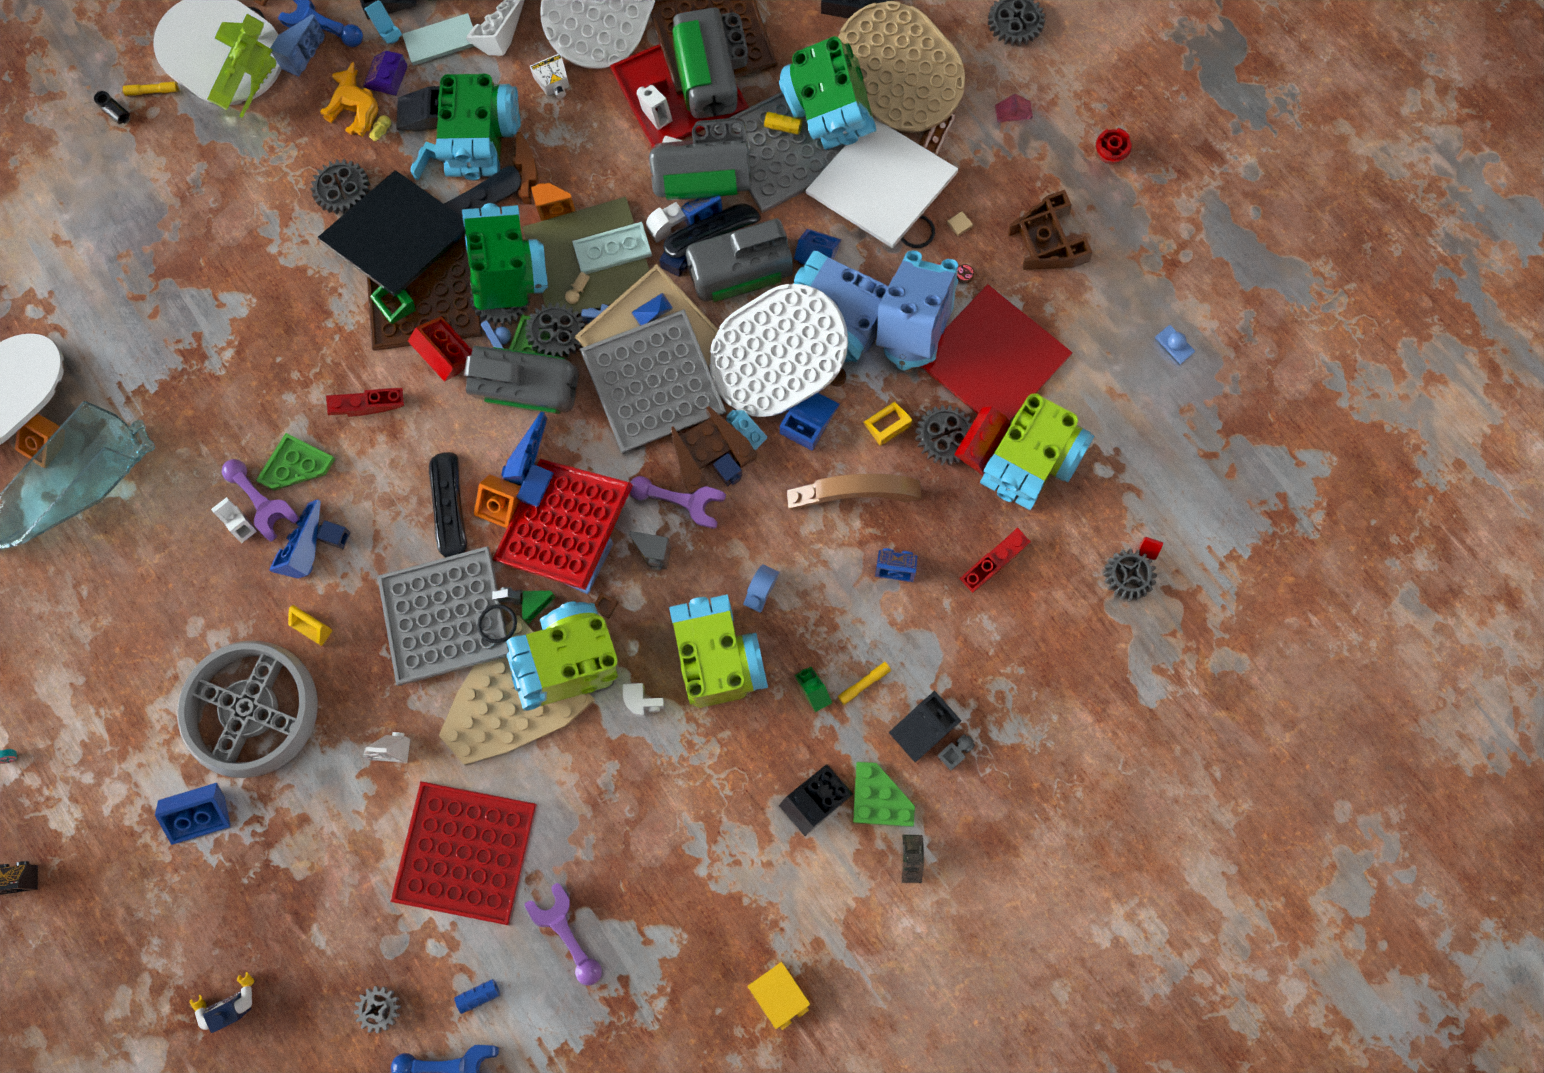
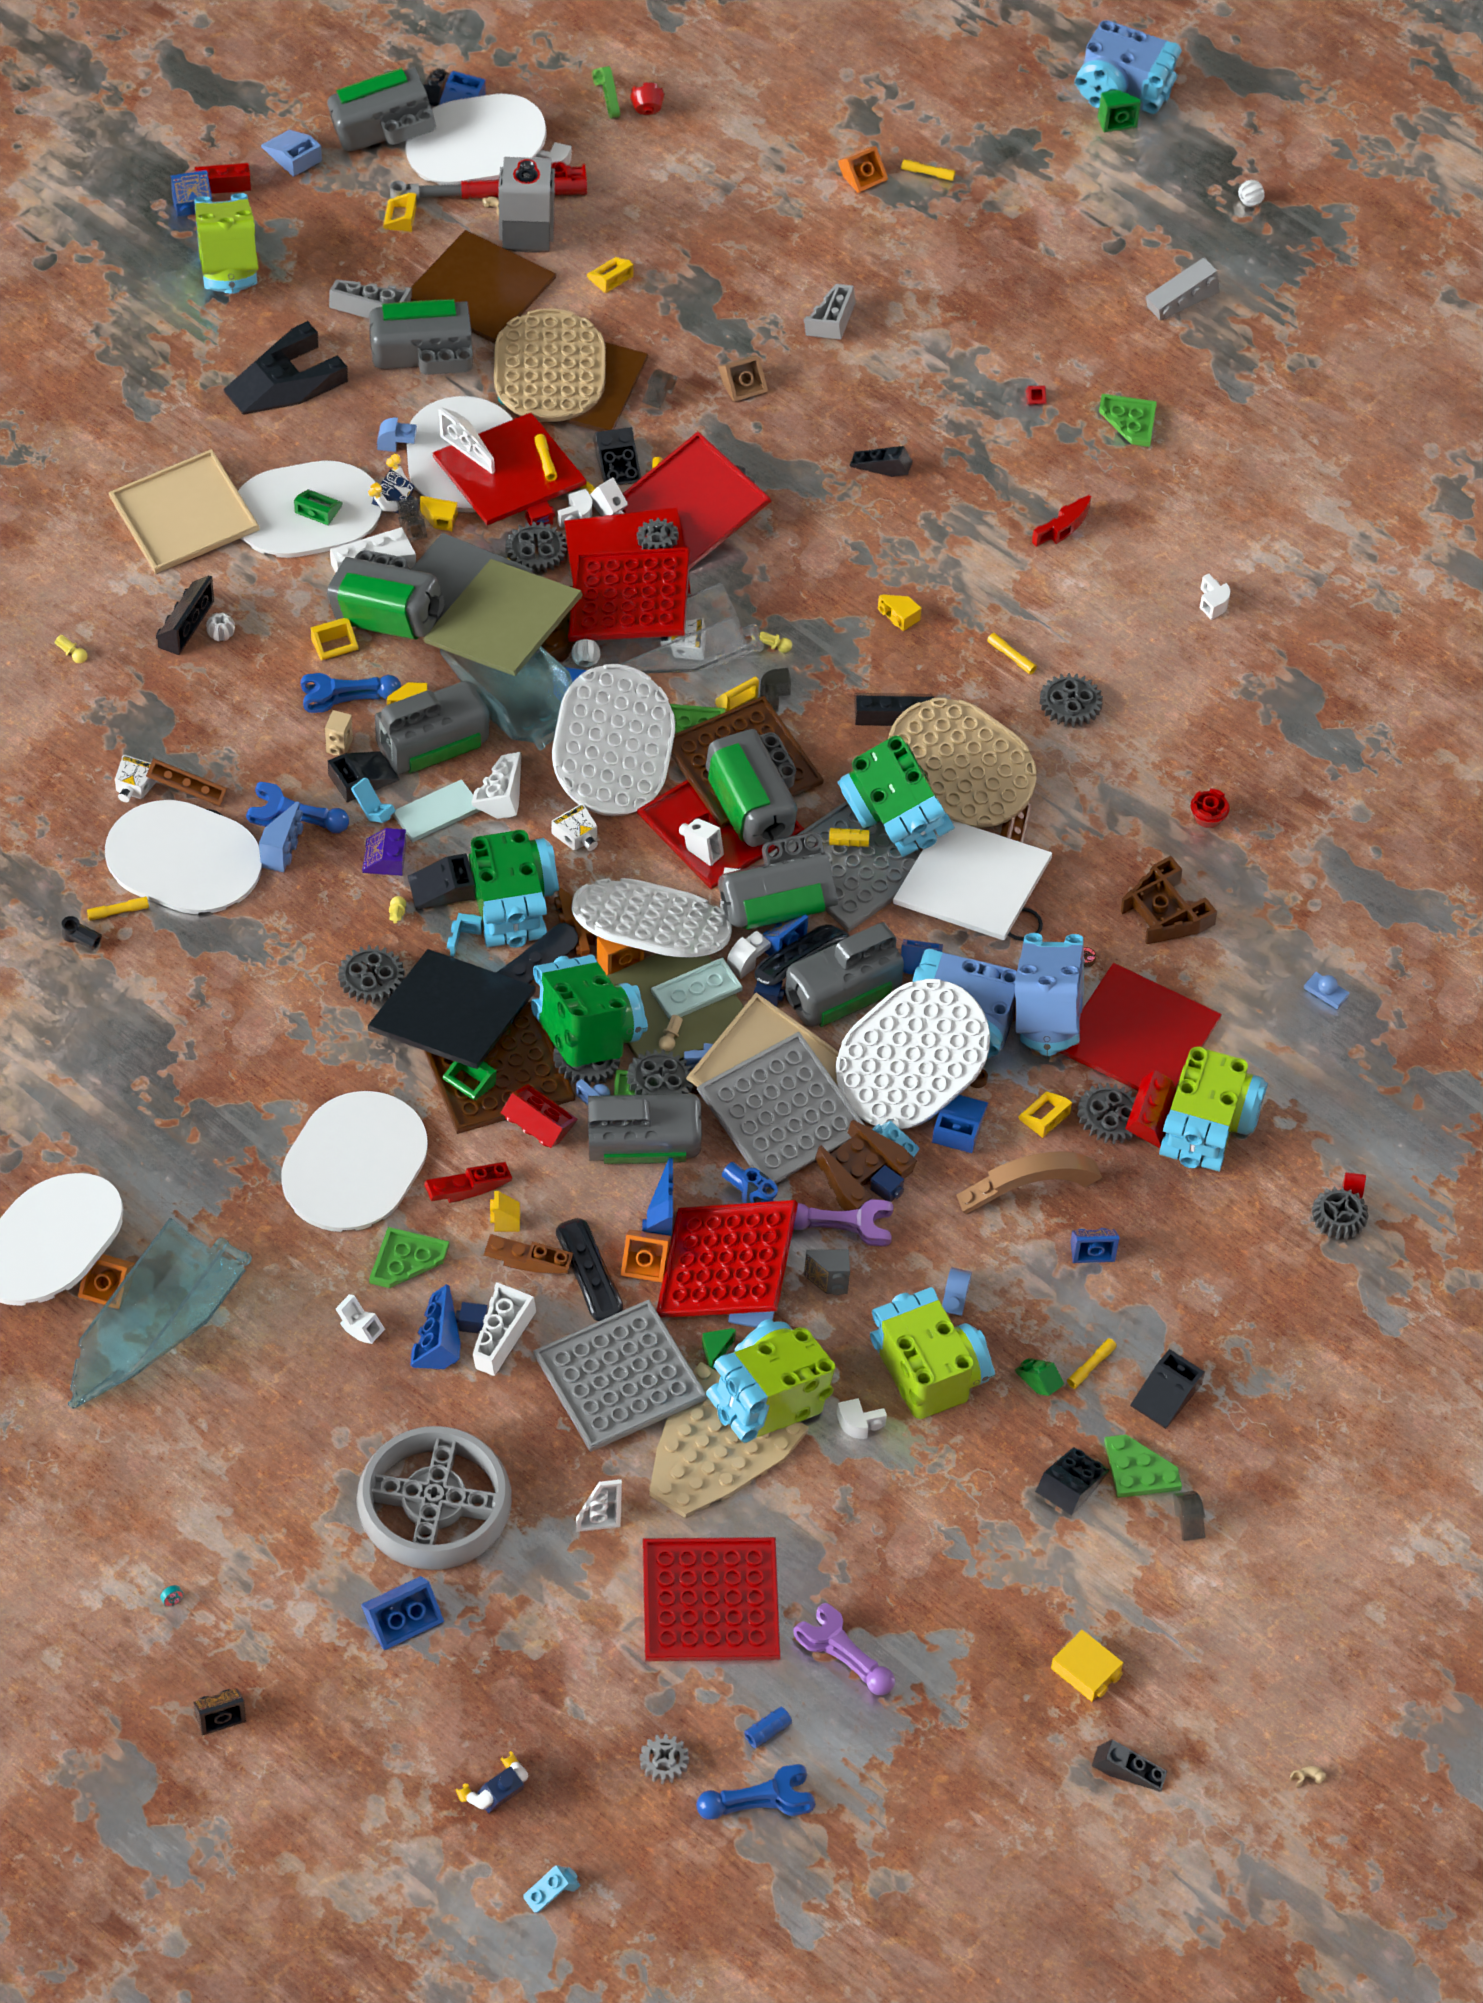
camera: 20 degrees left, 20 degrees down
lime piece [207,14,277,118] -> none
medium lavender piece [222,459,300,542] -> none
yellow tile [288,605,333,646] -> none
light orange animal [320,62,379,137] -> none
black piece [477,604,517,643] -> none
dark grey plate [492,587,523,605] -> none
blue slope [517,464,554,507] -> none
blue slope [632,293,673,326] -> none
dark grey plate [937,734,976,771] -> none
tan tile [947,212,973,237] -> none
red slope [959,527,1031,593] -> none
clear pink slope [995,93,1033,122] -> none
none -> white tile [281,1091,427,1232]
none -> white wedge [473,1282,536,1376]
none -> dark orange slope [484,1234,573,1273]
none -> yellow slope [490,1191,520,1232]
none -> white tile [572,878,732,957]
none -> blue connector [722,1162,778,1203]

